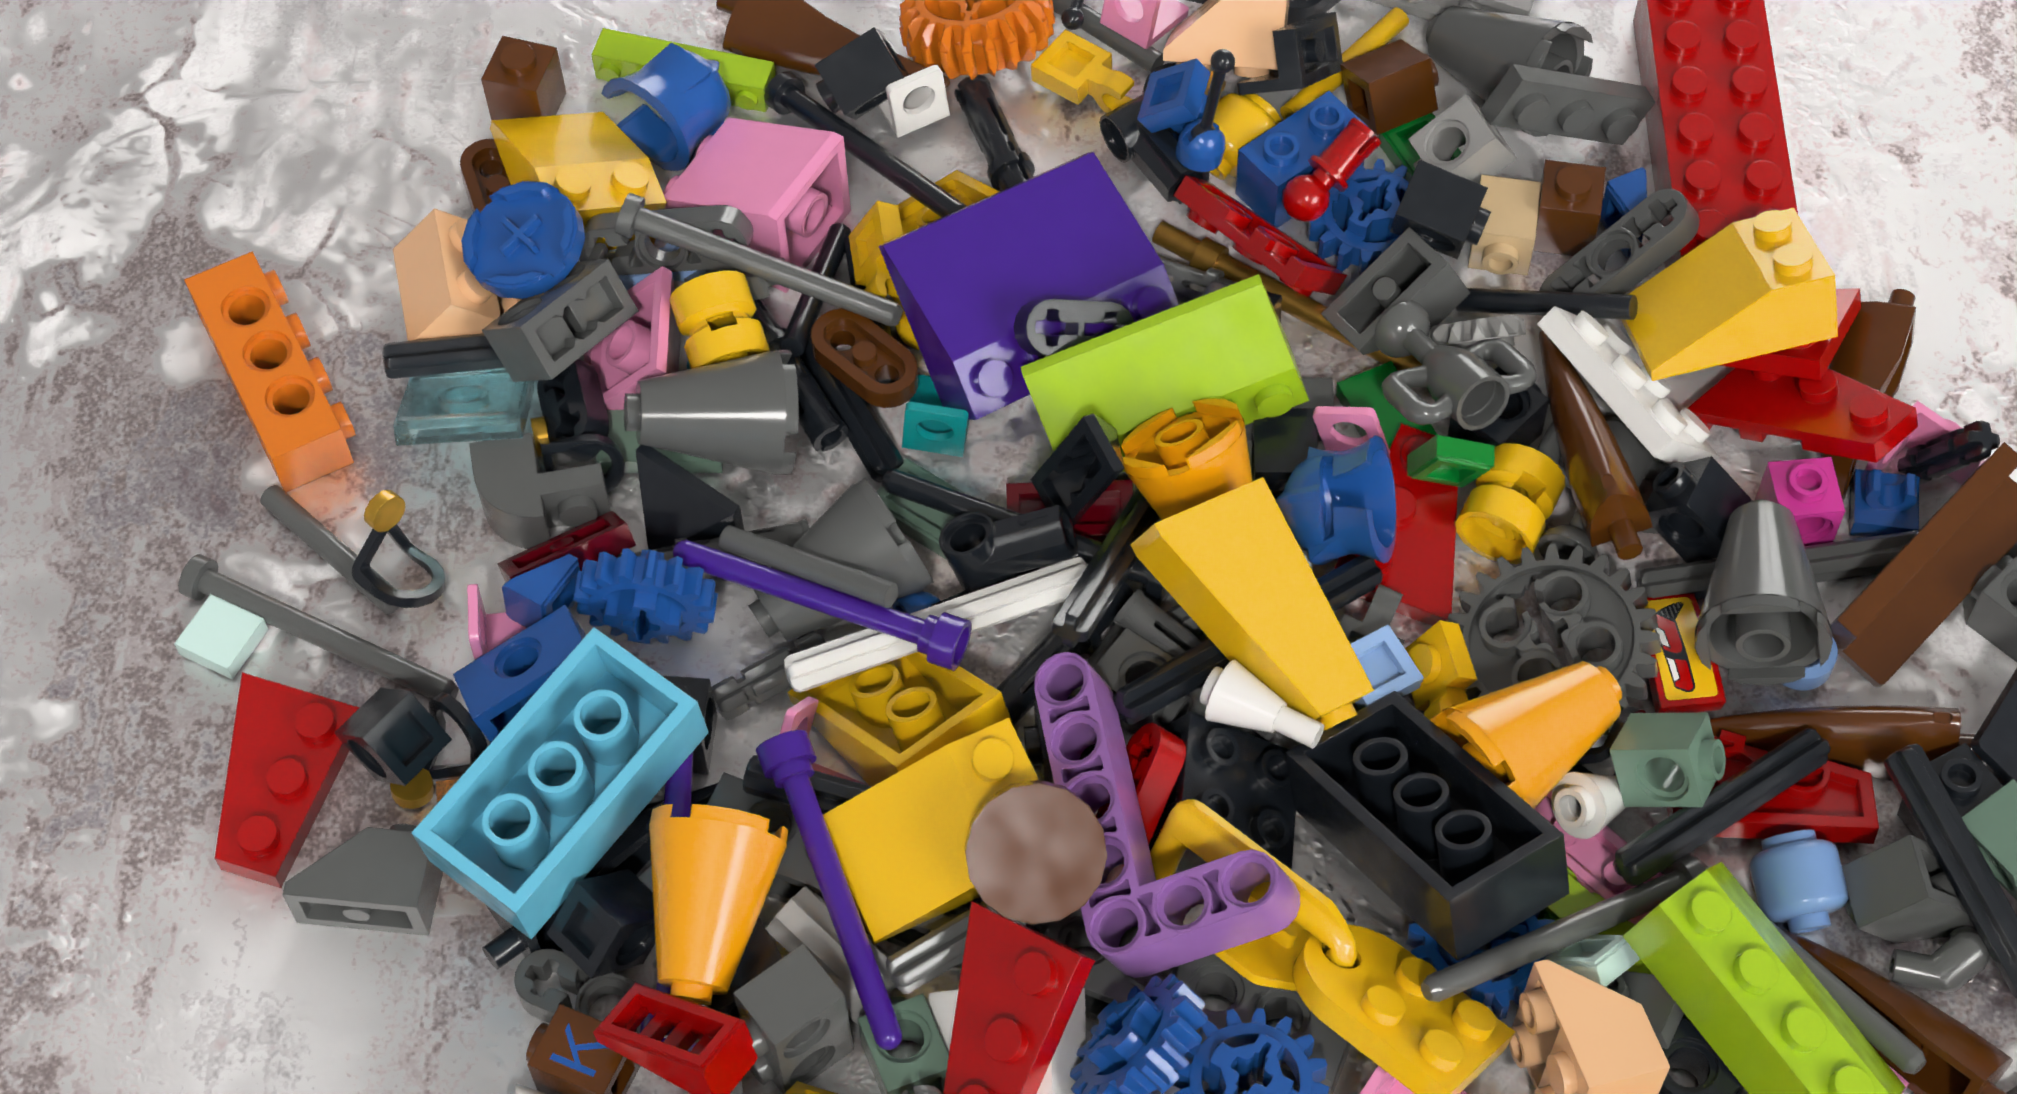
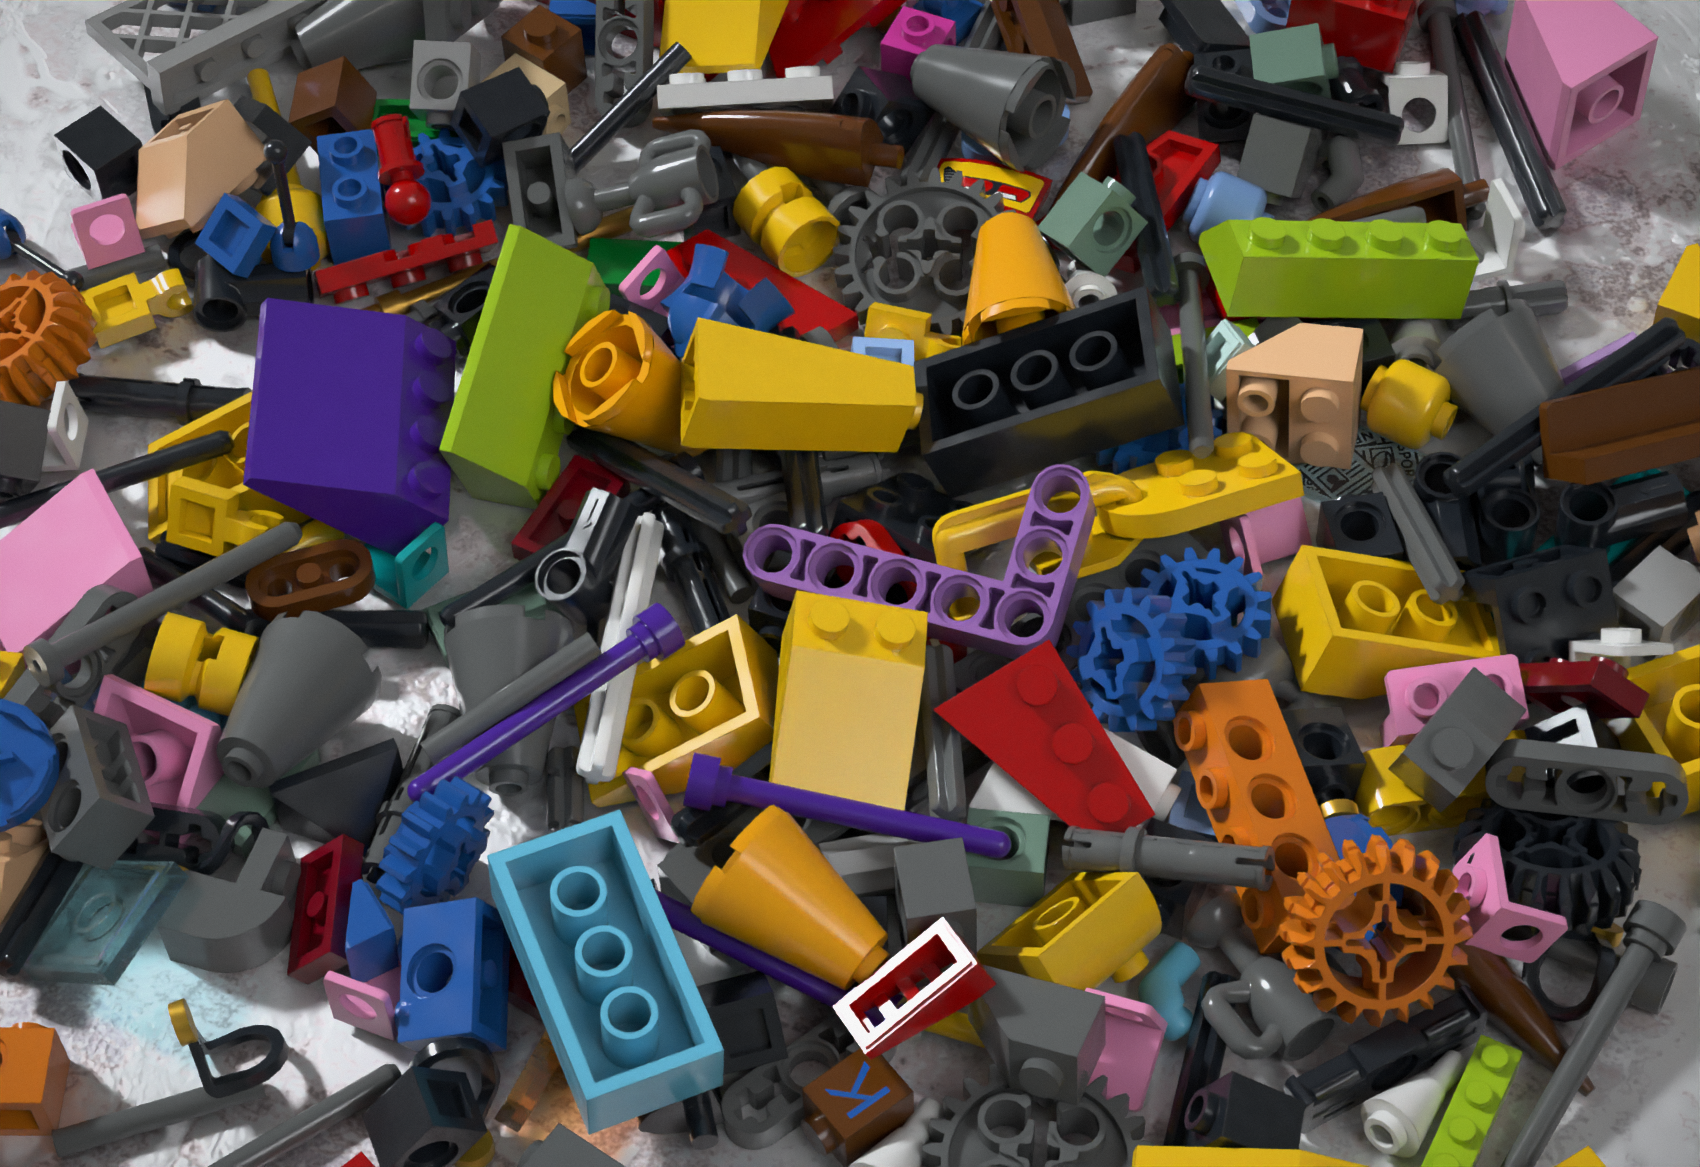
camera: 60 degrees left, 5 degrees down
tile [964,780,1107,924] -> none
black beam [1013,299,1134,357] -> none
black slope [1030,413,1125,526] -> none
white cone [1200,660,1325,749] -> none
green tile [1407,435,1495,488] -> none
light grey gear [1429,314,1526,349] -> none

